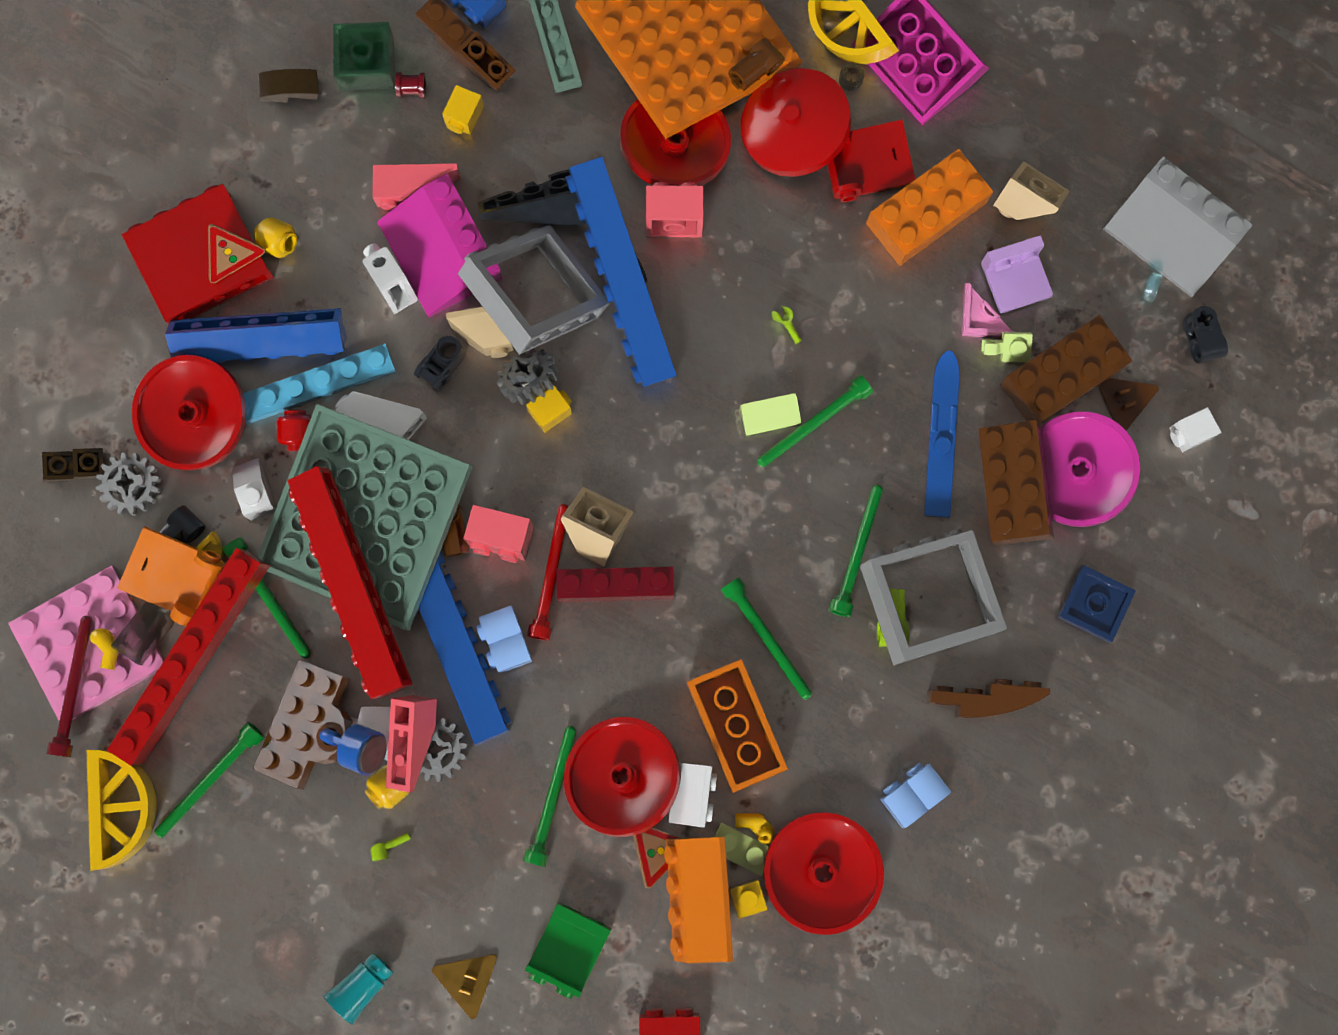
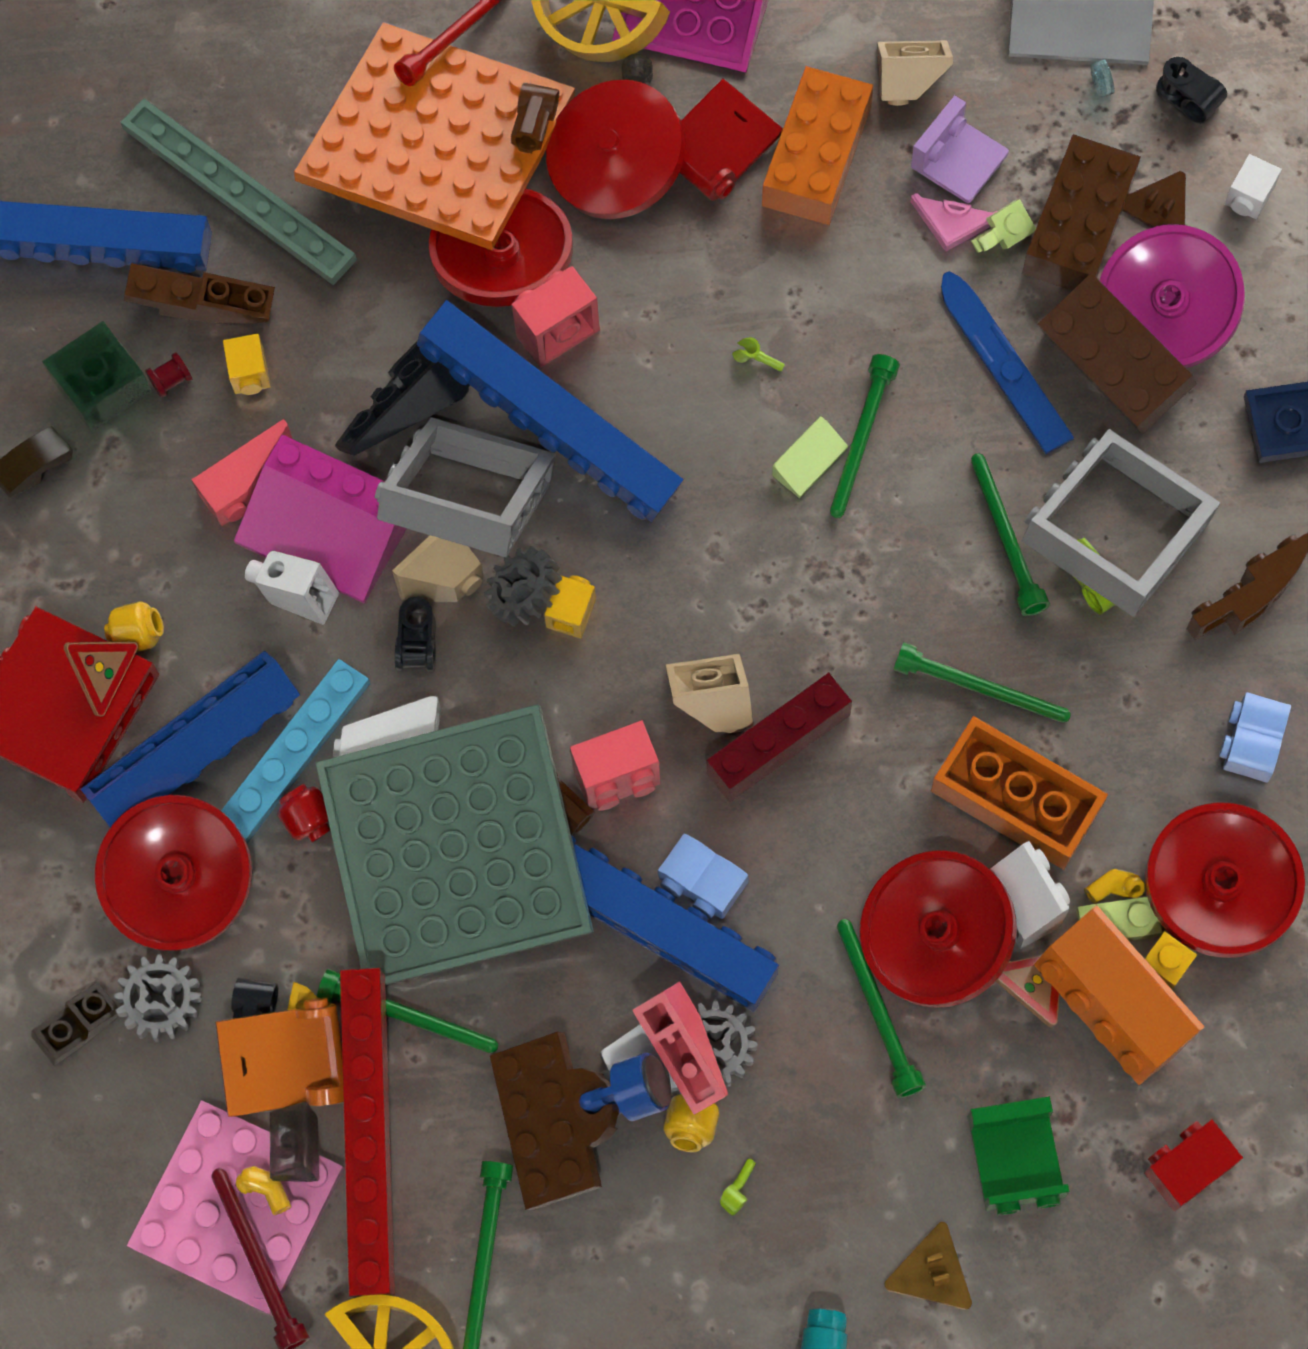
camera: 30 degrees left, 10 degrees down
white slope [232,458,277,521] -> none
red brick [287,466,413,699] -> none
red piece [527,504,568,641] -> none

